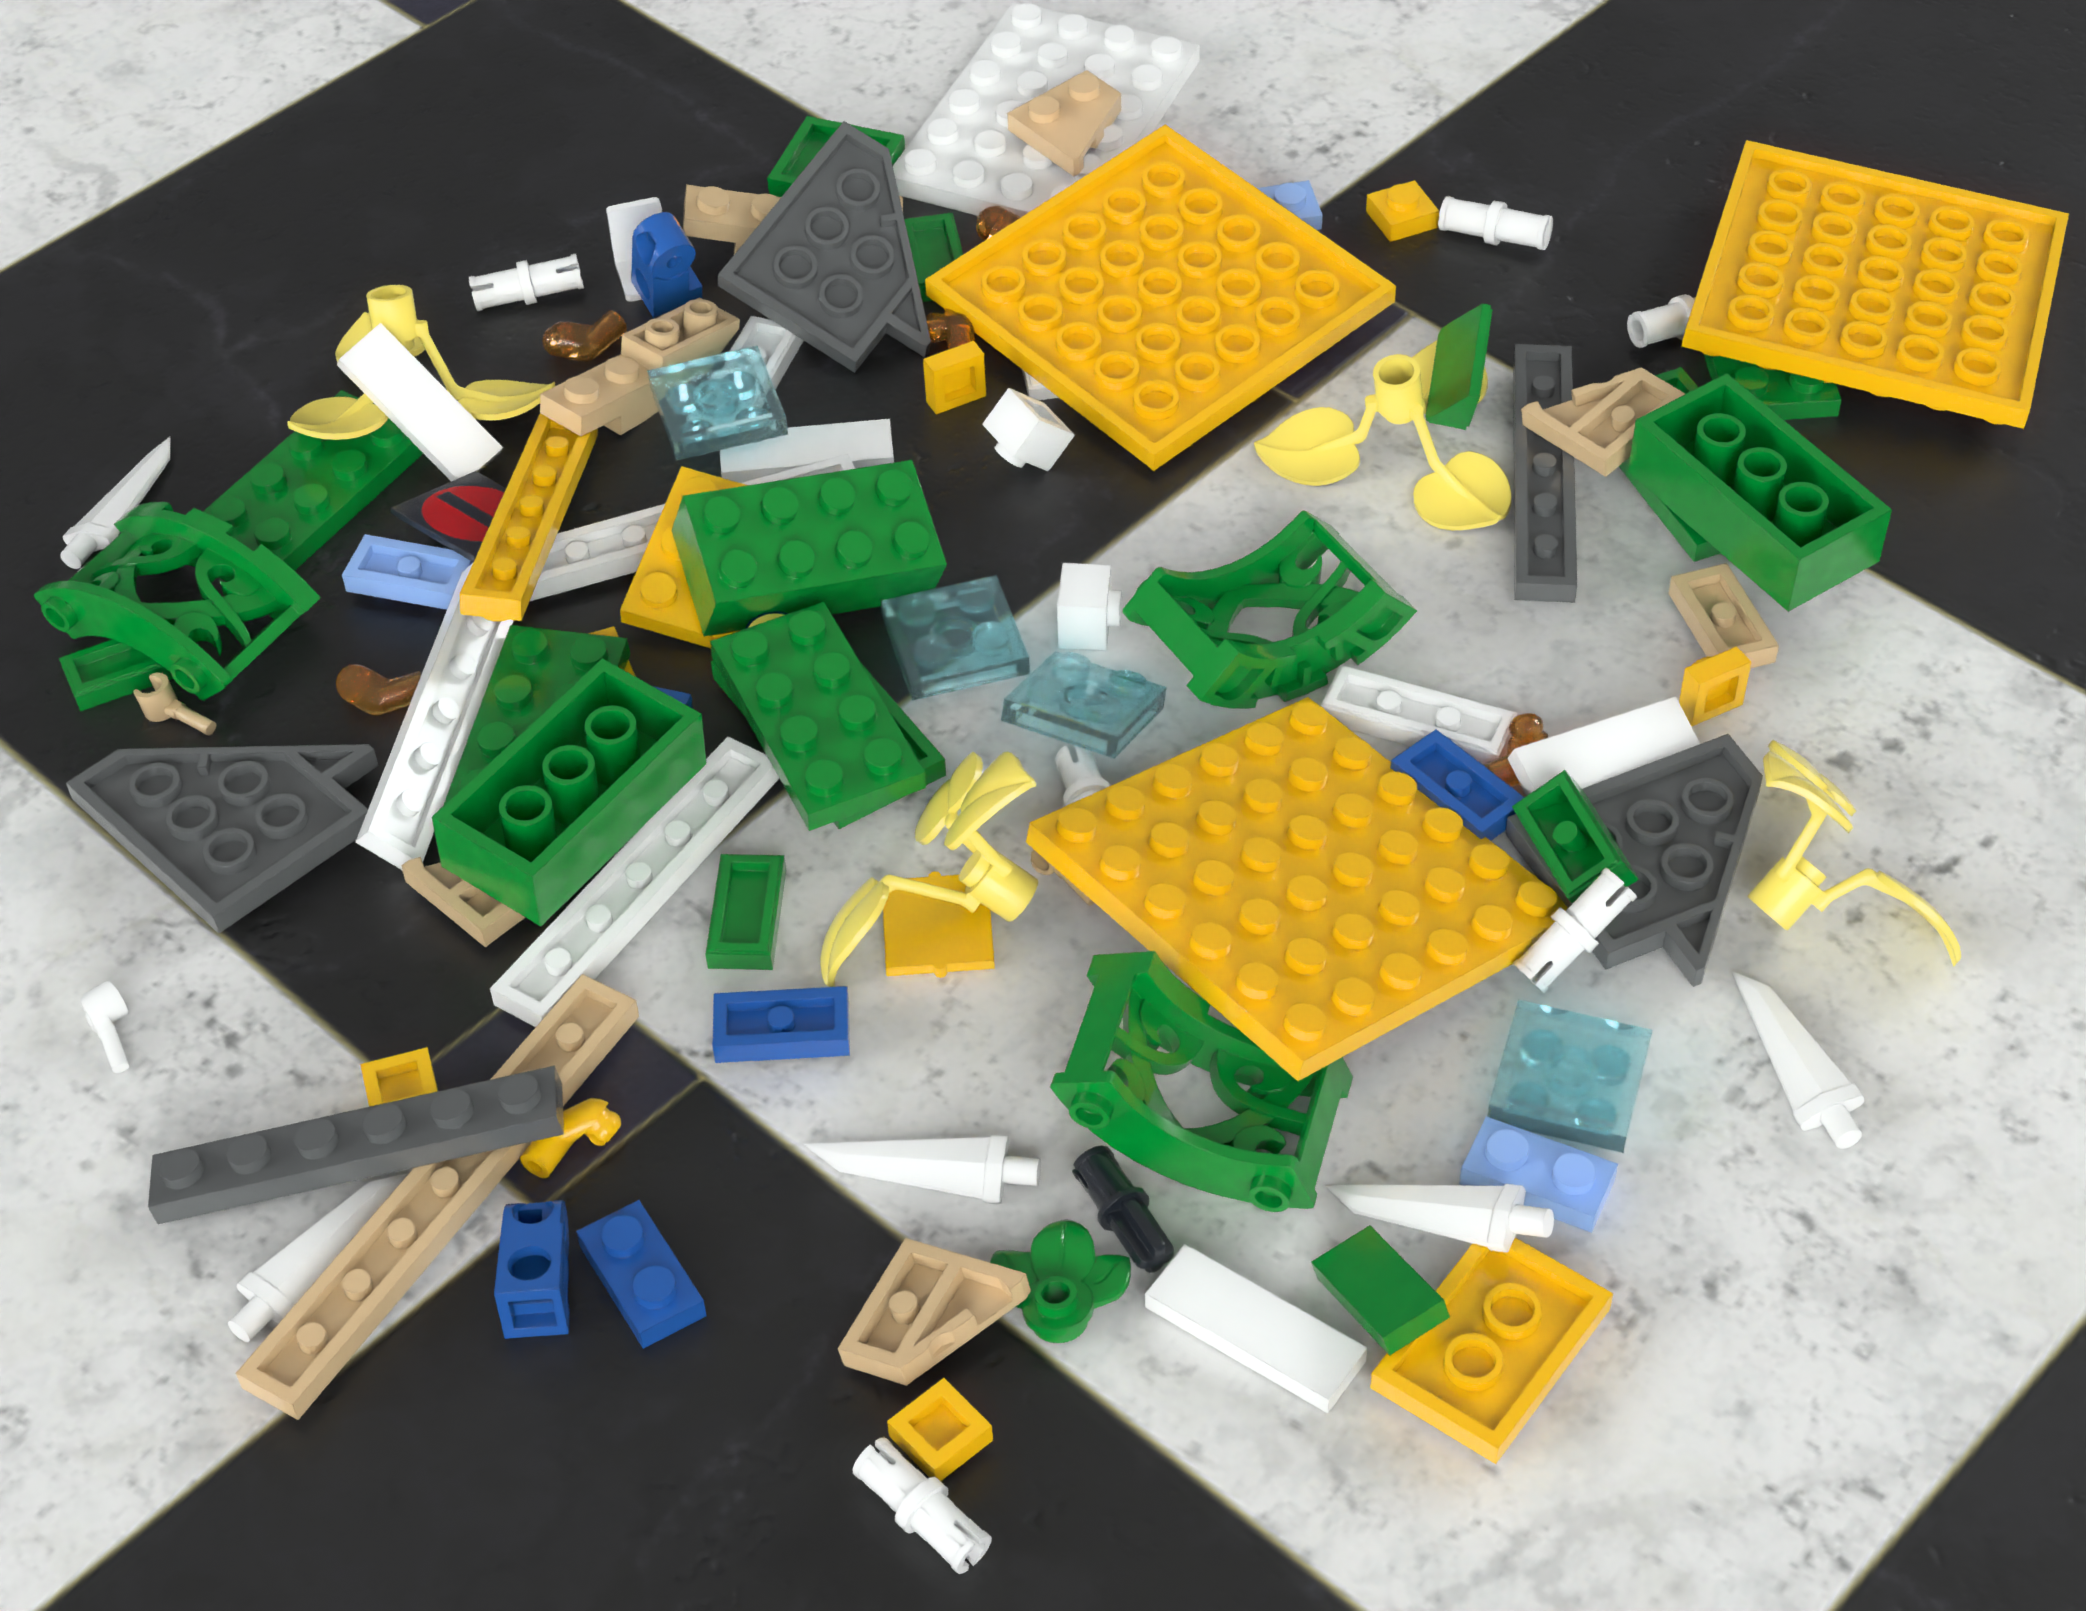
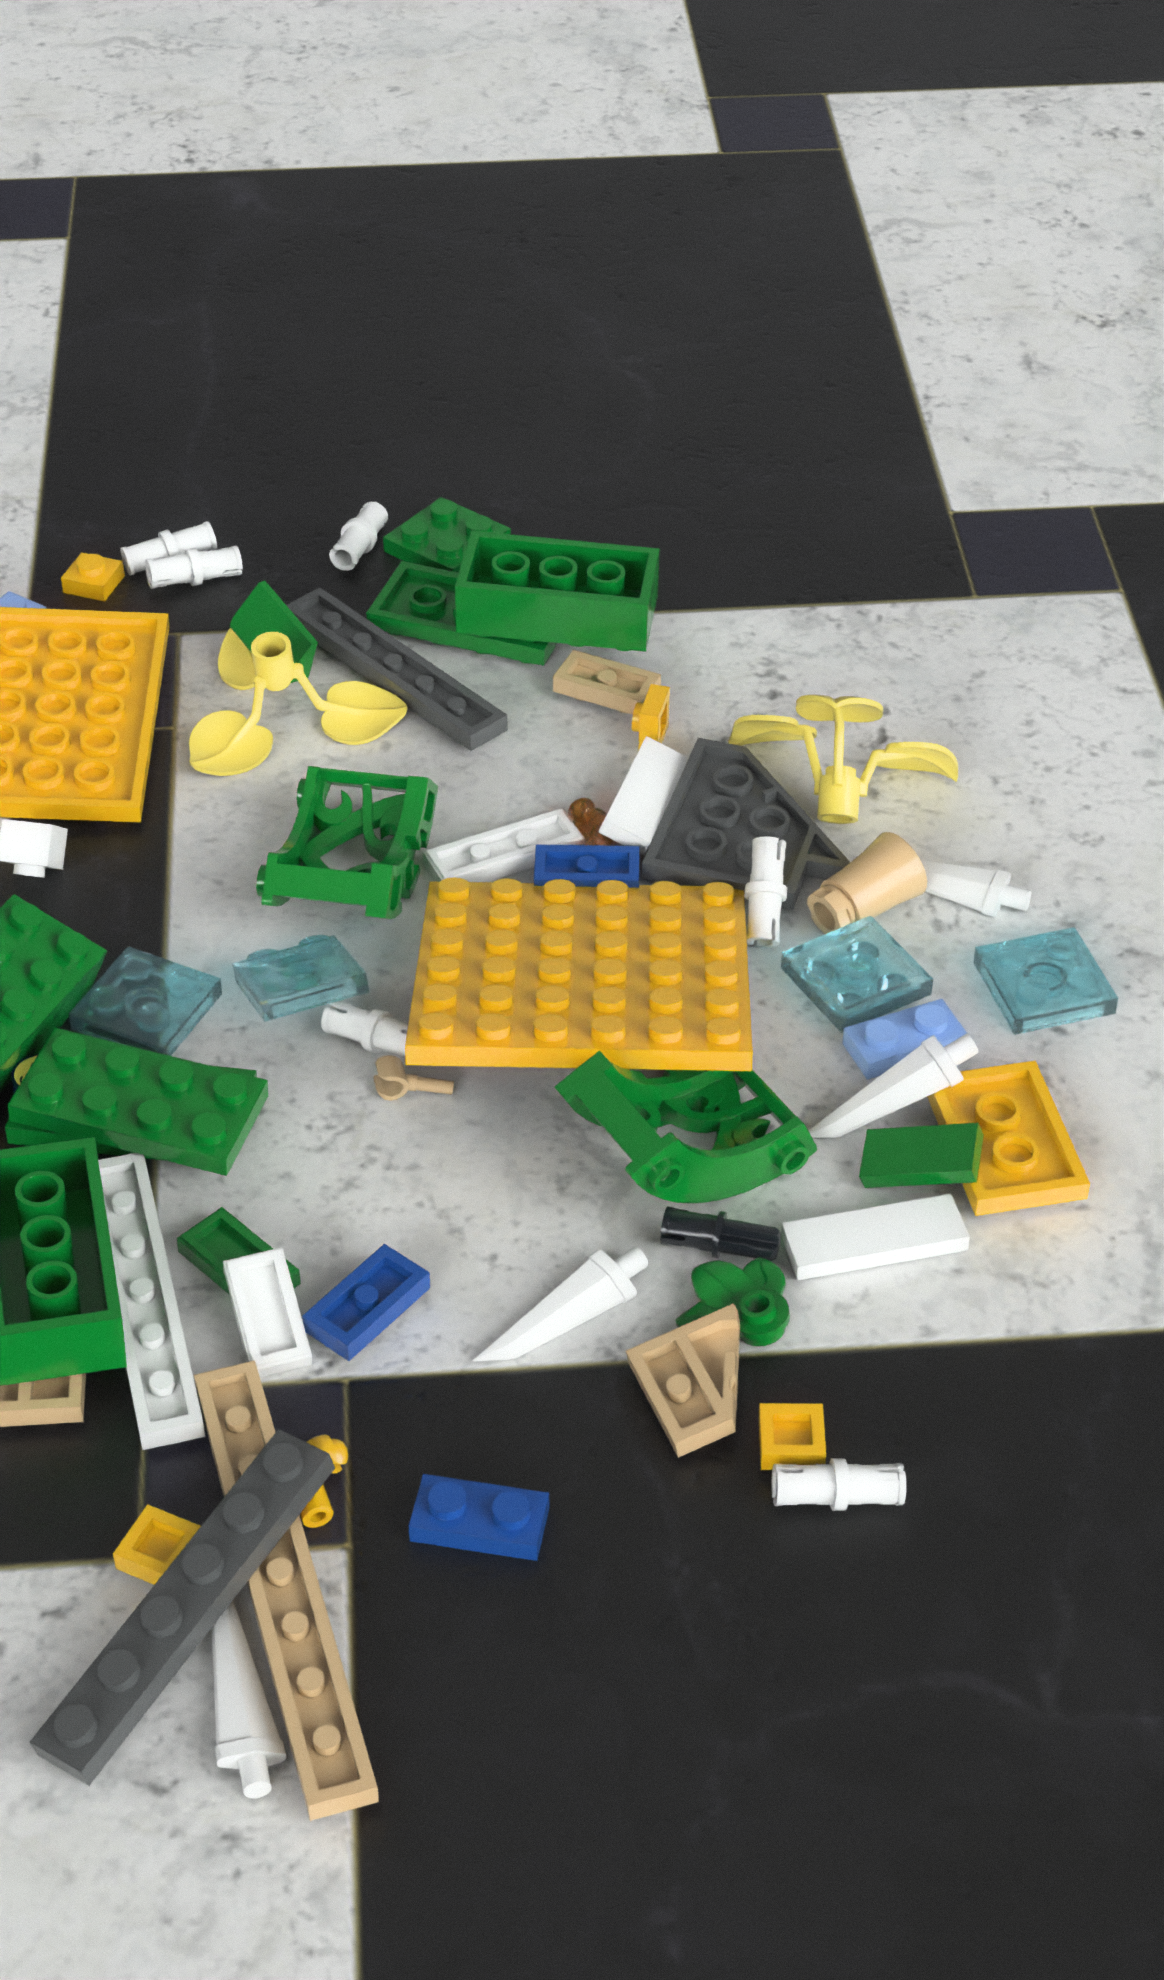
camera: 50 degrees left, 5 degrees down
blue leg [494,1200,570,1339] -> none
light yellow plant [820,751,1038,987] -> none
yellow piece [883,871,995,978] -> none
white plate [1057,563,1122,651] -> none
green slope [1512,770,1639,903] -> none
tan wing [1521,368,1685,477] -> none
yellow plate [1681,140,2069,429] -> none
none -> white pin [145,546,242,589]
none -> white tile [223,1247,312,1377]
none -> tan plant [807,832,927,938]
none -> clear light blue plate [973,927,1118,1035]

